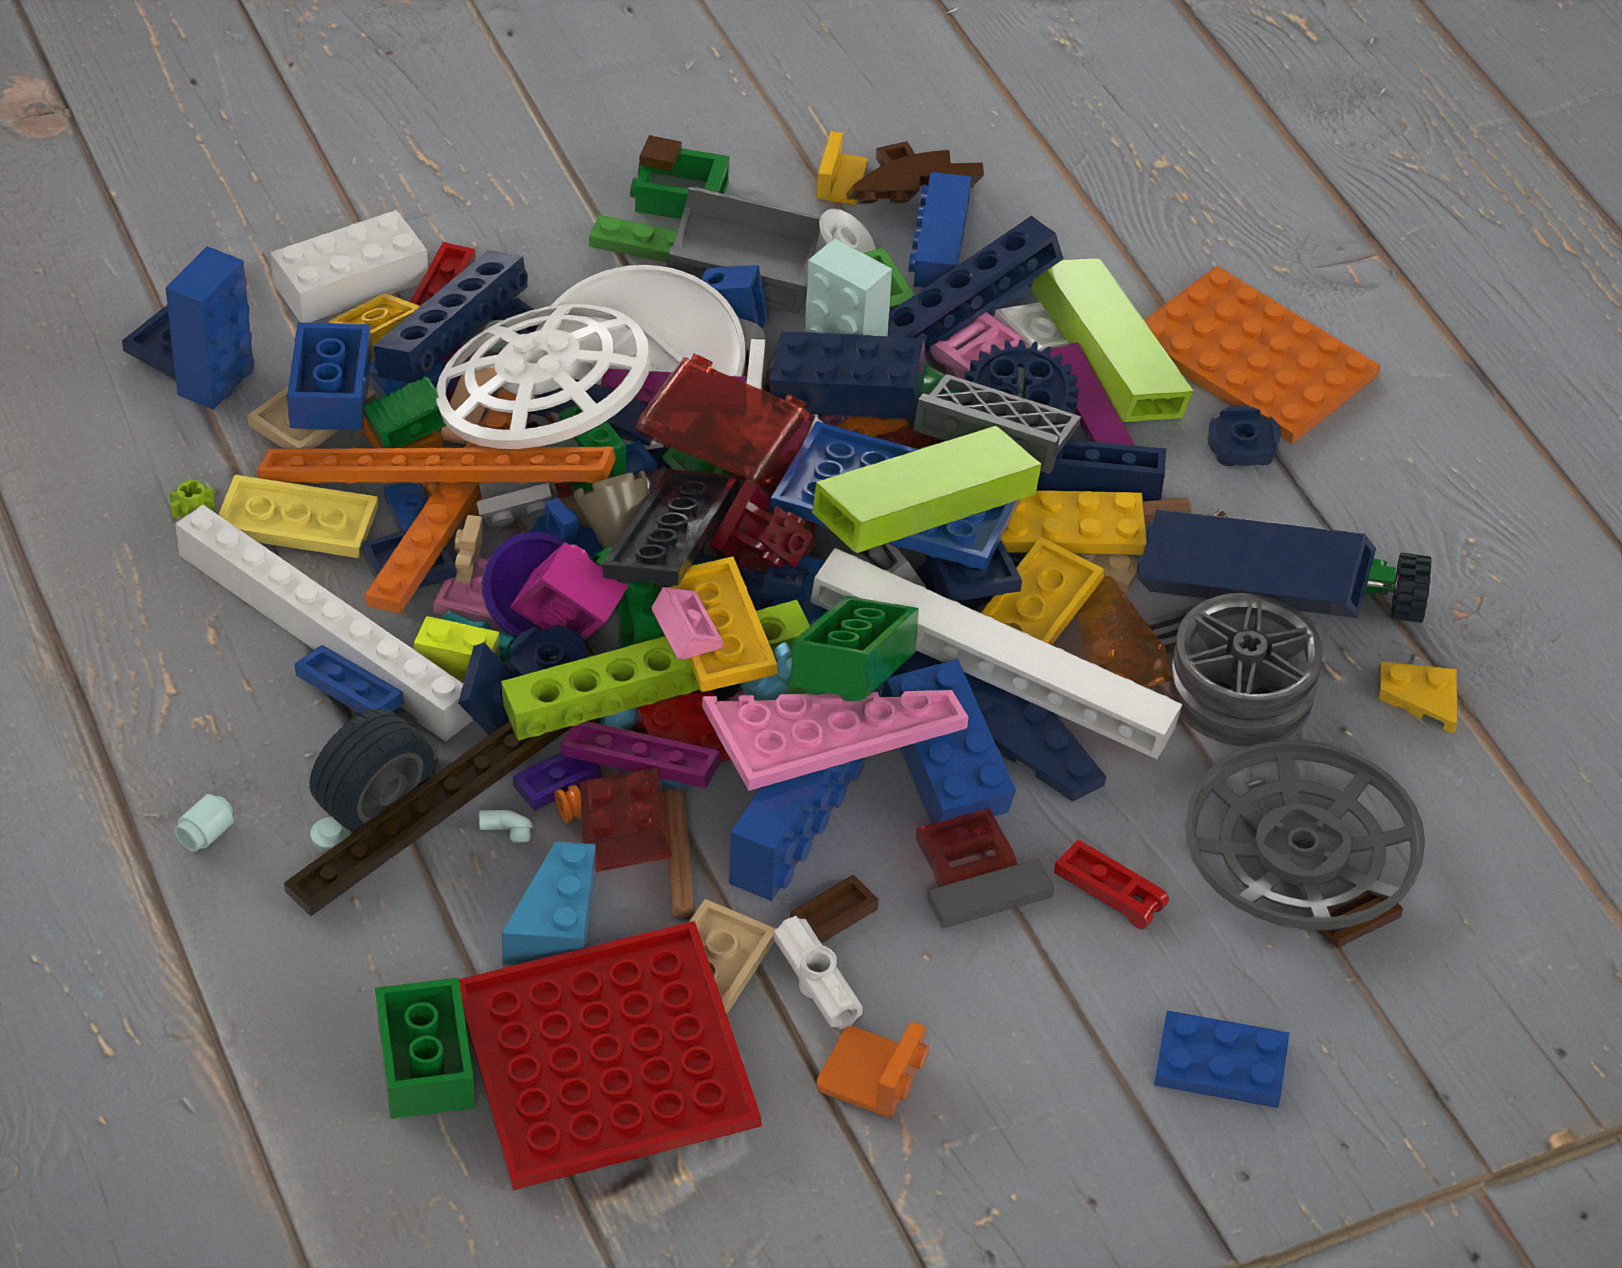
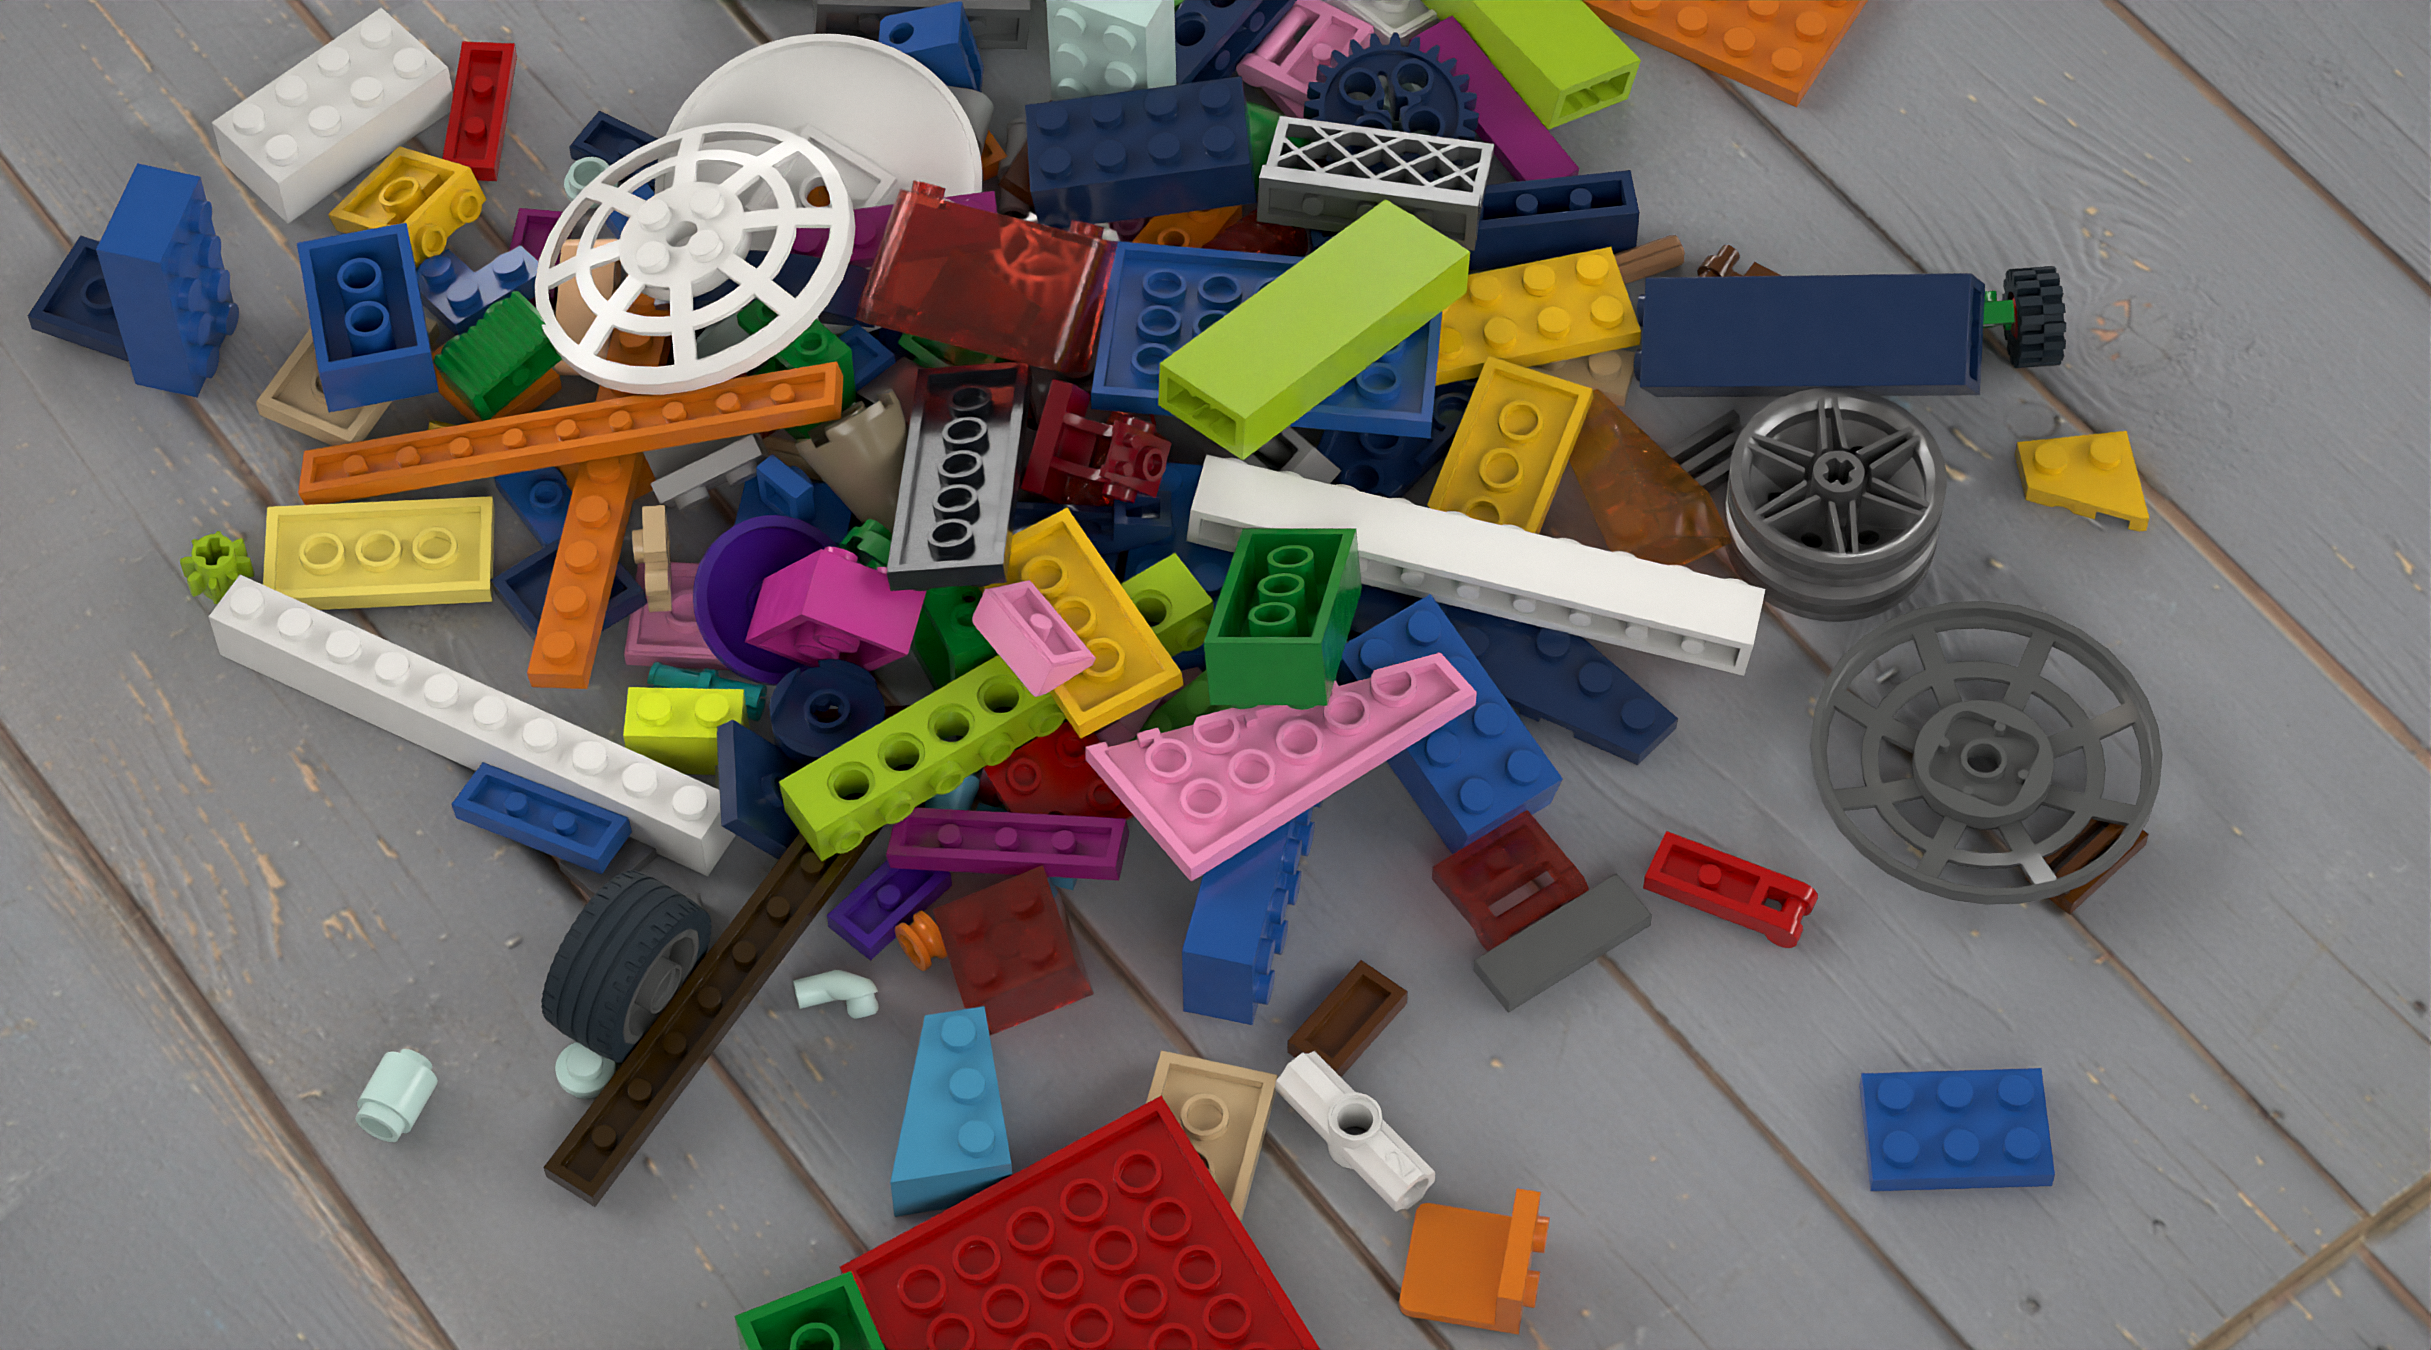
camera: 10 degrees left, 10 degrees up
dark blue brick [373,250,528,383] -> none
medium nougat axle [664,788,695,919] -> none
medium azure plate [741,642,792,701] -> none
white tile [746,339,766,416] -> none
dark blue plate [925,540,1022,601] -> none
dark blue plate [1207,406,1281,466] -> none

